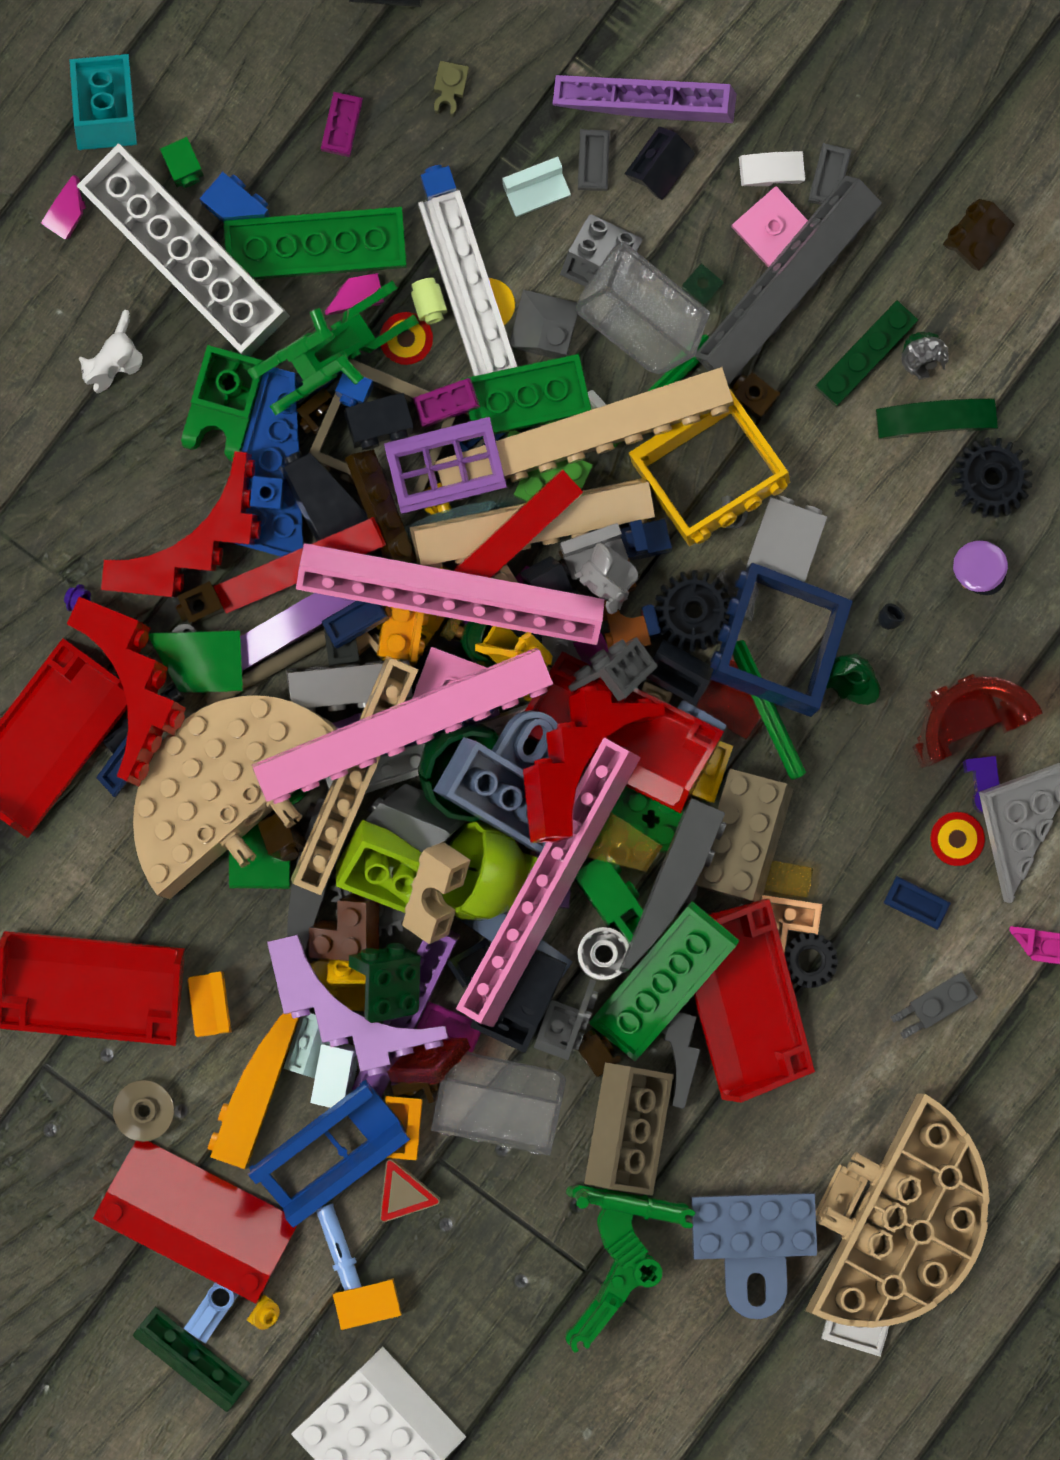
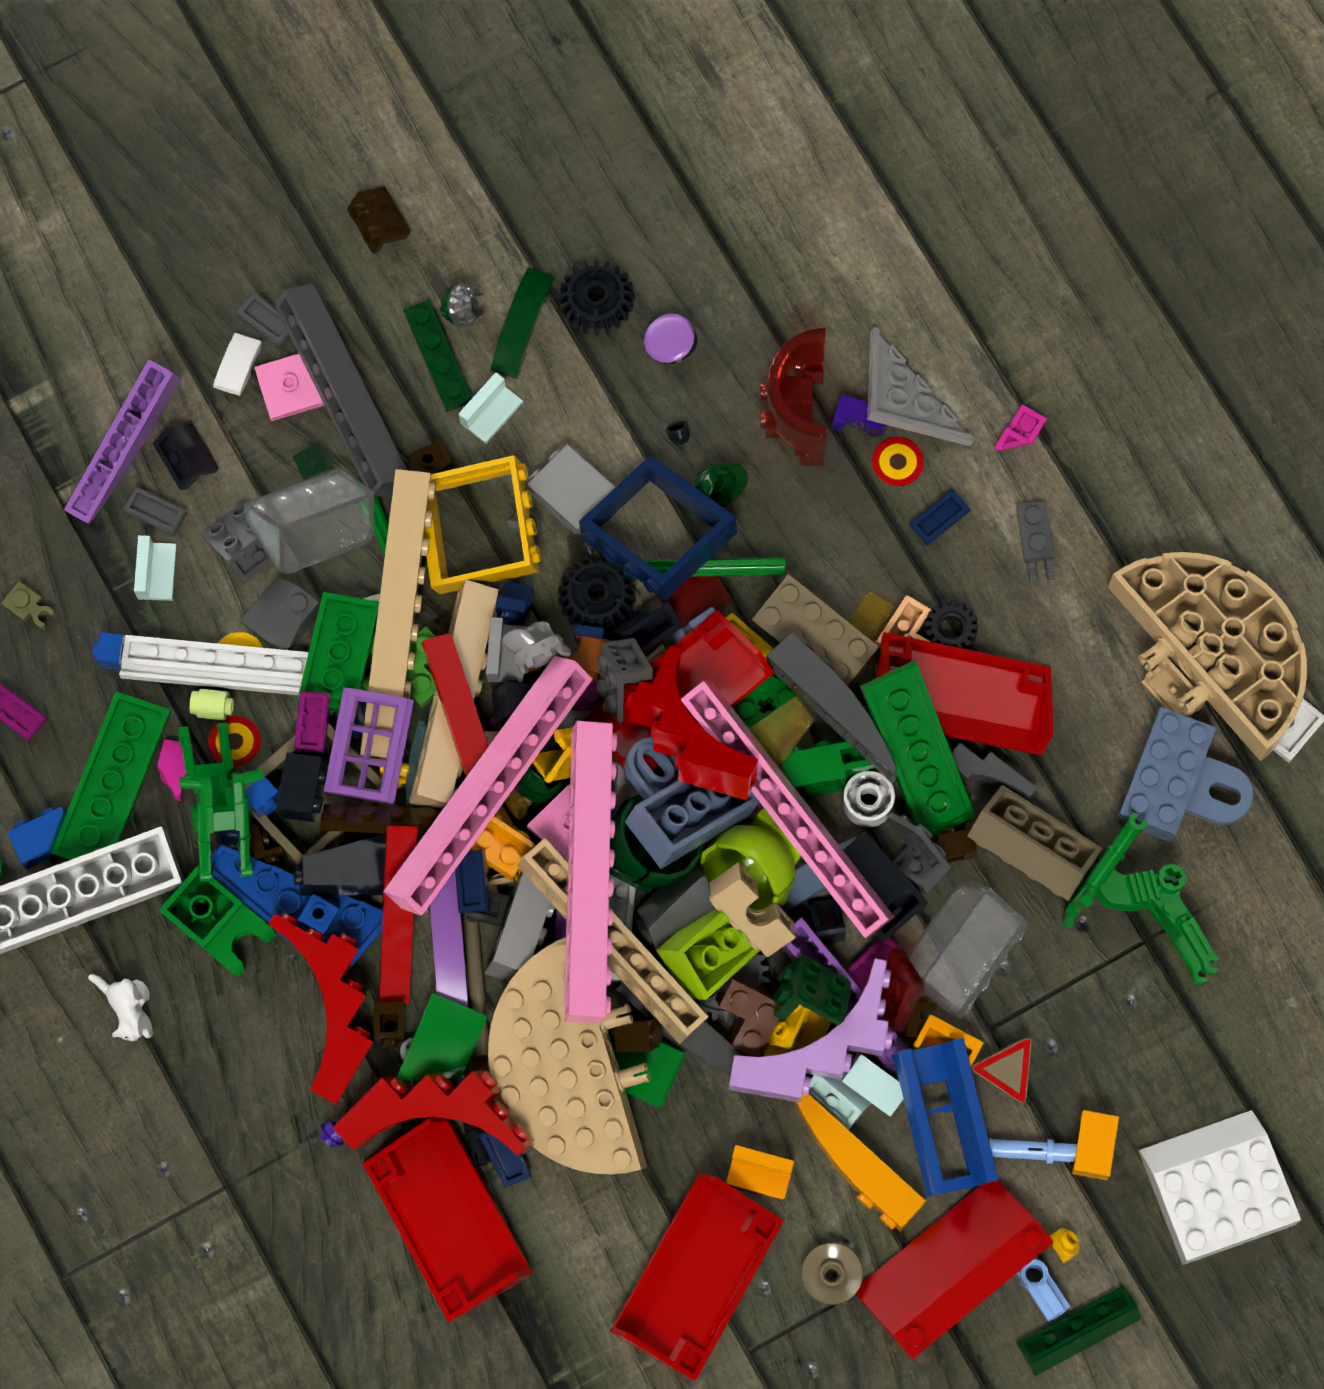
camera: 65 degrees left, 10 degrees down
none -> light aqua panel [458,373,523,444]

